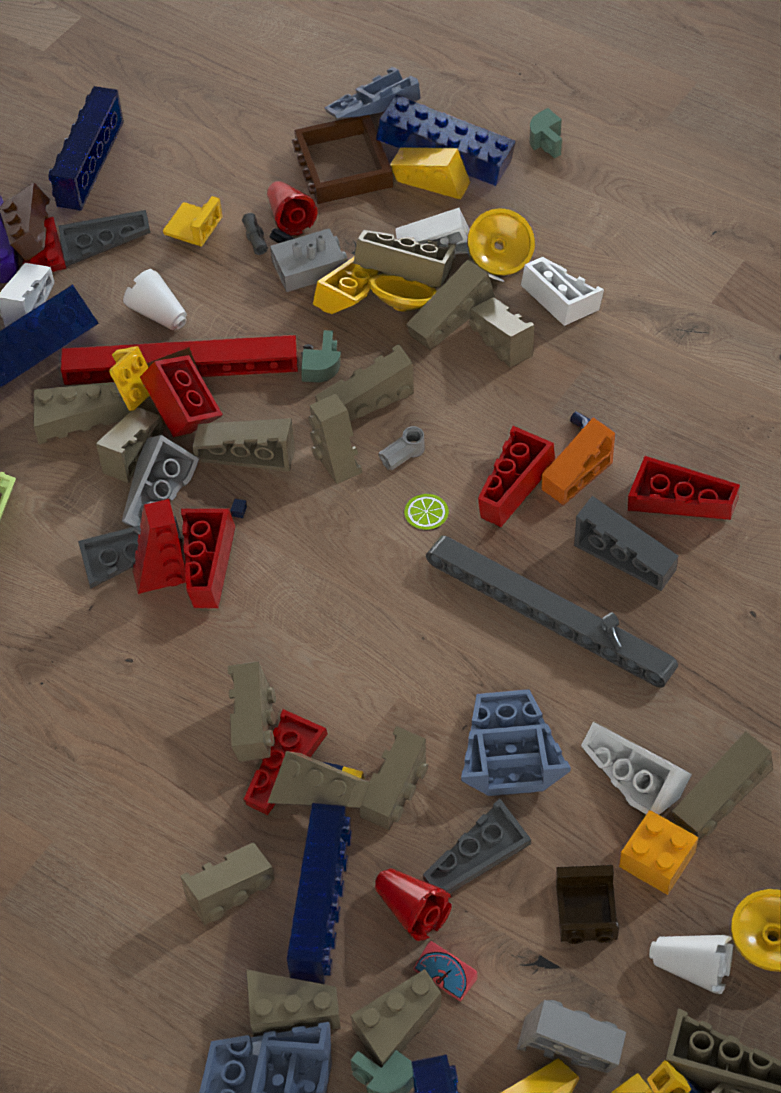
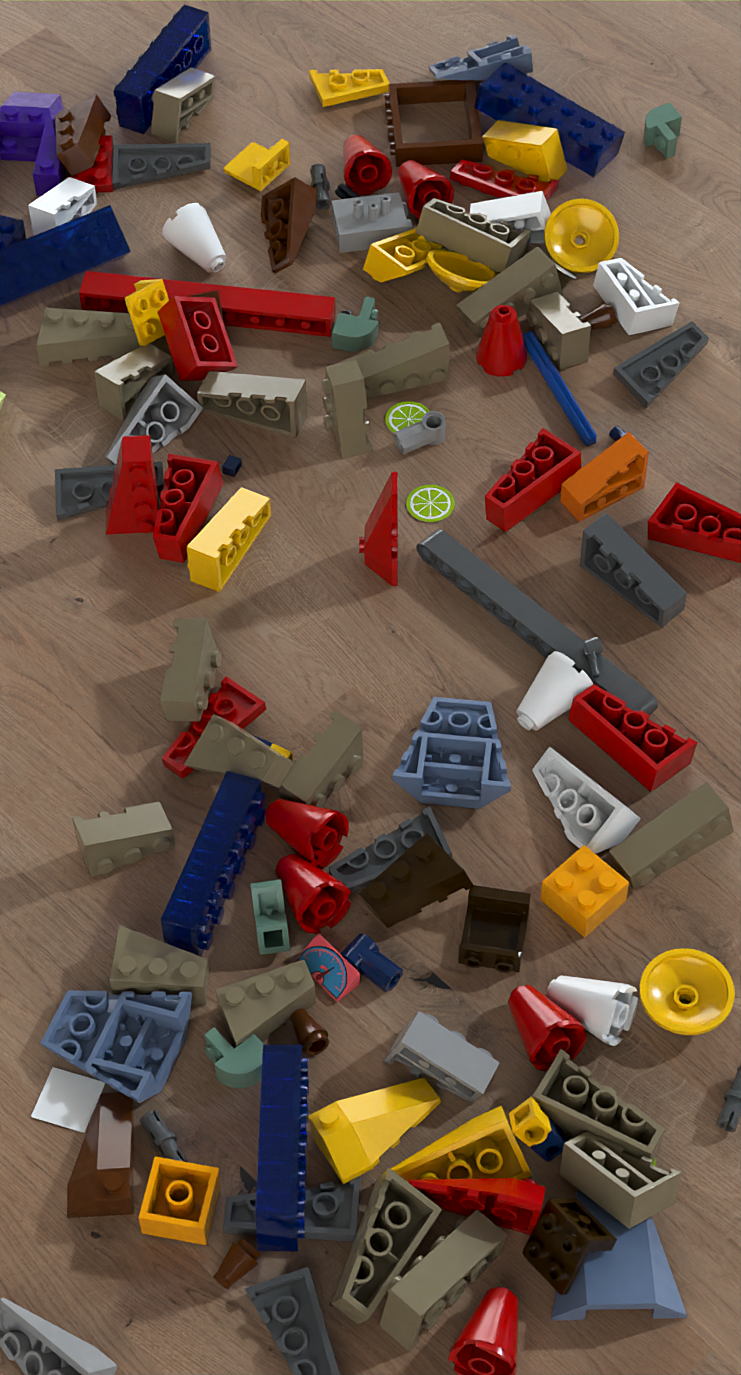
camera: 10 degrees right, 0 degrees up
none -> dark tan wedge [151,68,215,143]
none -> yellow wedge [187,487,271,593]
none -> sand green brick [250,879,290,955]
none -> reddish brown wedge [261,177,317,273]
none -> red cone [265,799,349,868]
none -> reddish brown cone [290,1008,329,1056]
none -> yellow wing [309,69,390,107]
none -> dark blue piece [340,933,403,992]
none -> dark brown wedge [358,833,474,928]
none -> red wedge [359,472,398,586]
none -> lime sticker [385,401,429,433]
none -> red cone [398,160,454,220]
none -> red wing [450,160,559,201]
none -> red cone [476,305,527,377]
none -> red cone [508,985,587,1072]
none -> white cone [516,651,593,731]
none -> blue axle [522,331,597,446]
none -> red wedge [568,684,697,792]
none -> reddish brown cone [579,303,617,330]
none -> dark grey wing [613,321,709,408]

